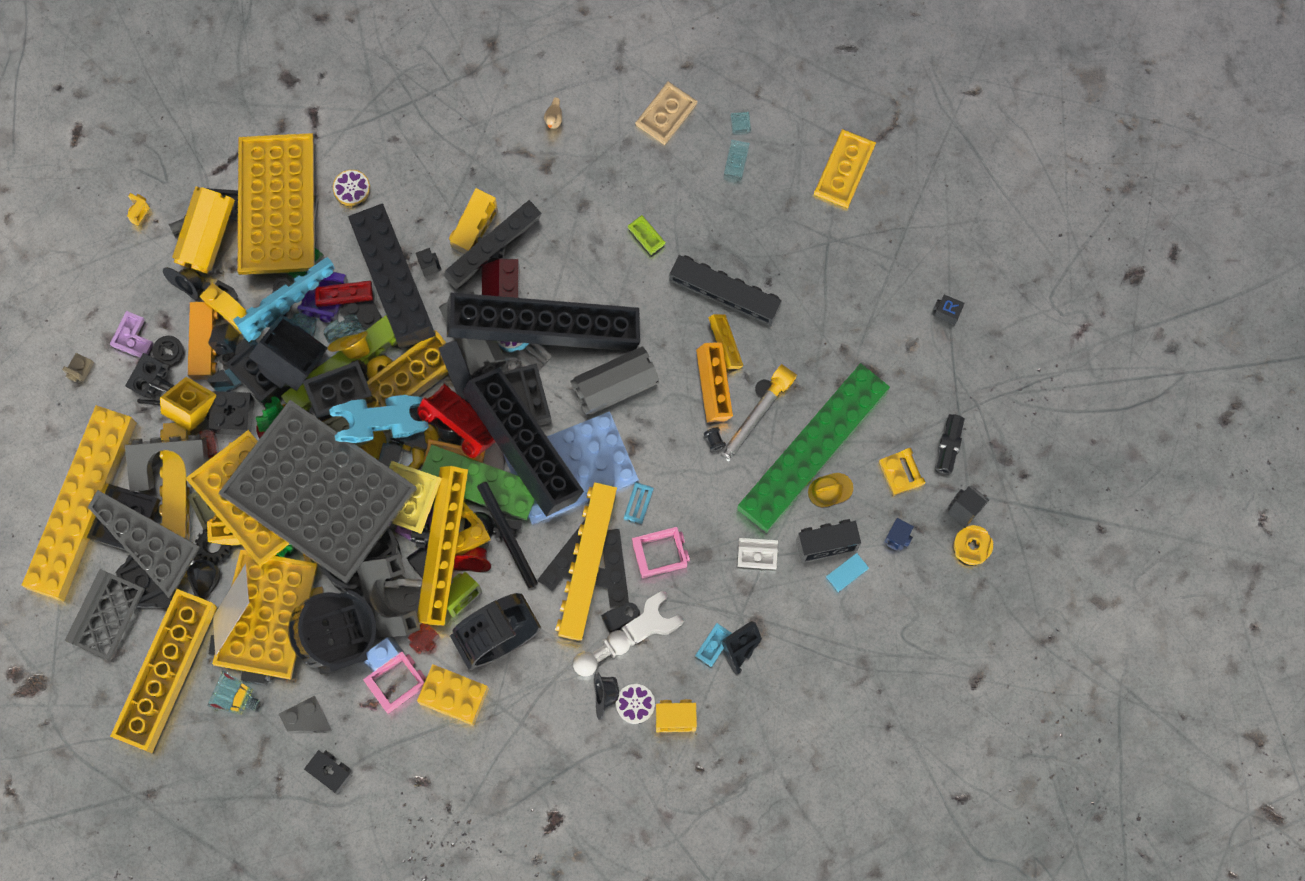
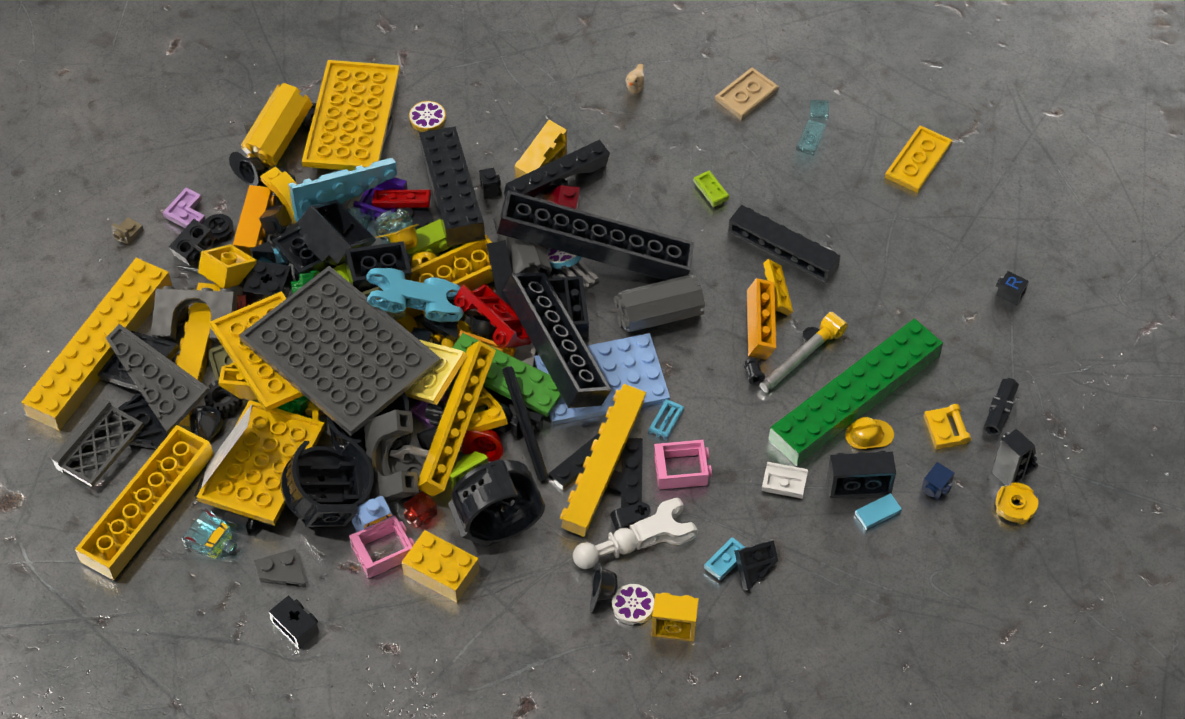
camera: 10 degrees right, 20 degrees down
yellow bracket [127,193,150,226] -> none

